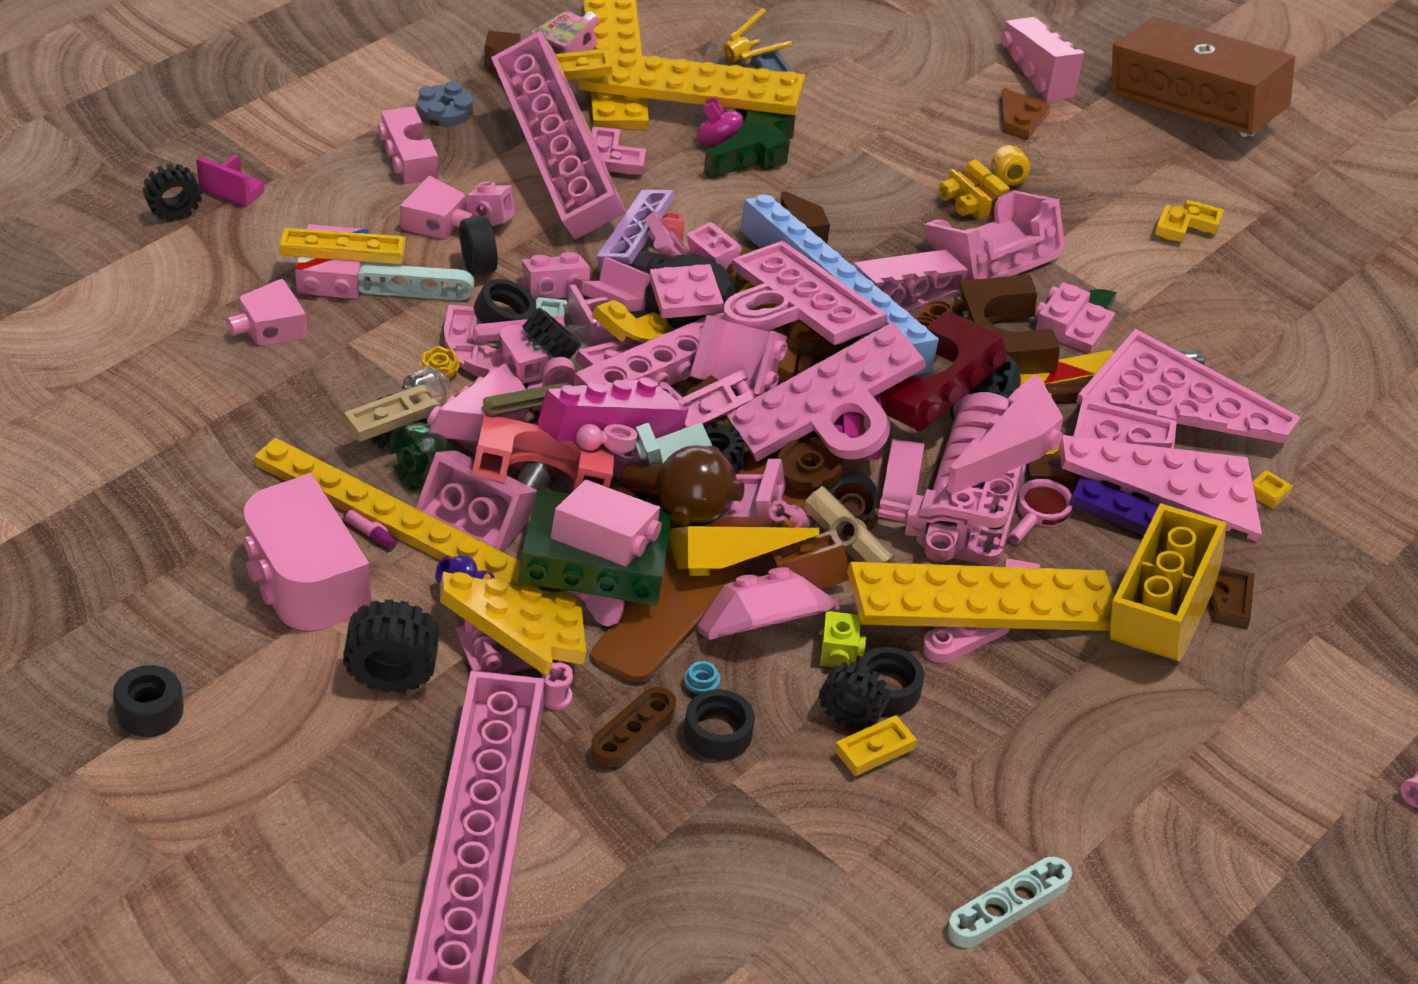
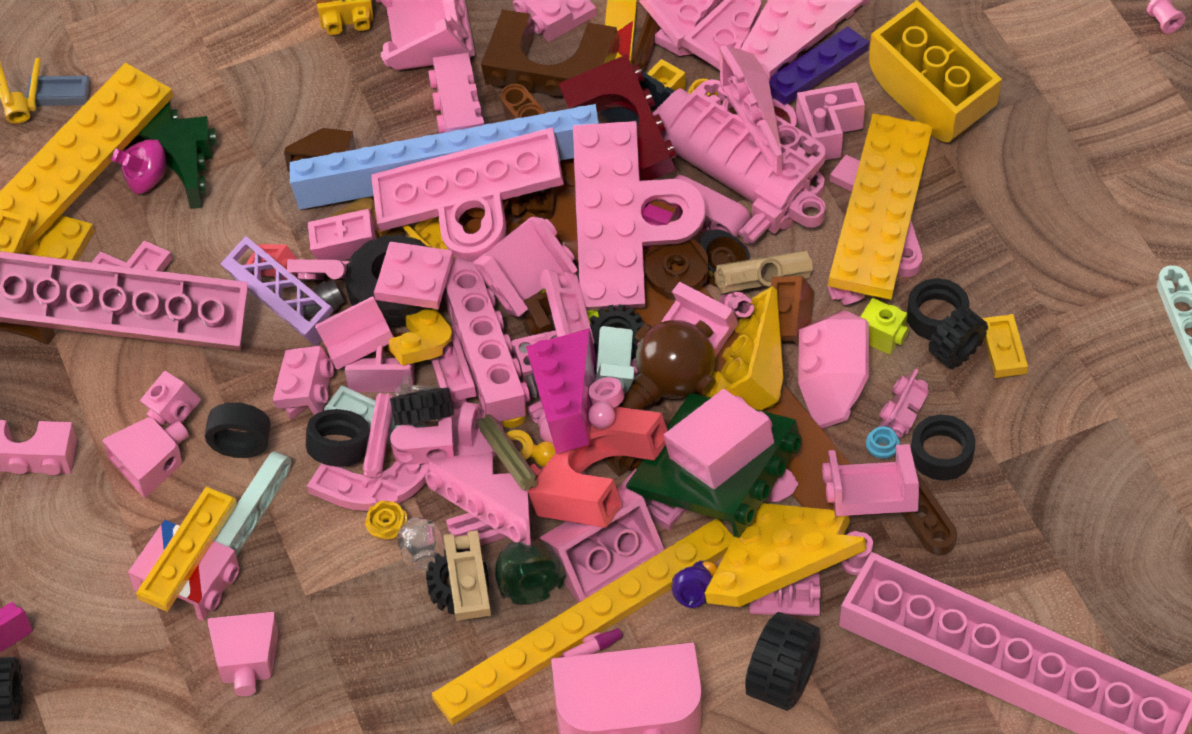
camera: 60 degrees left, 10 degrees up
none -> bright pink brick [796,82,865,160]
none -> bright pink panel [822,444,919,516]
none -> bright pink hinge [878,369,929,438]

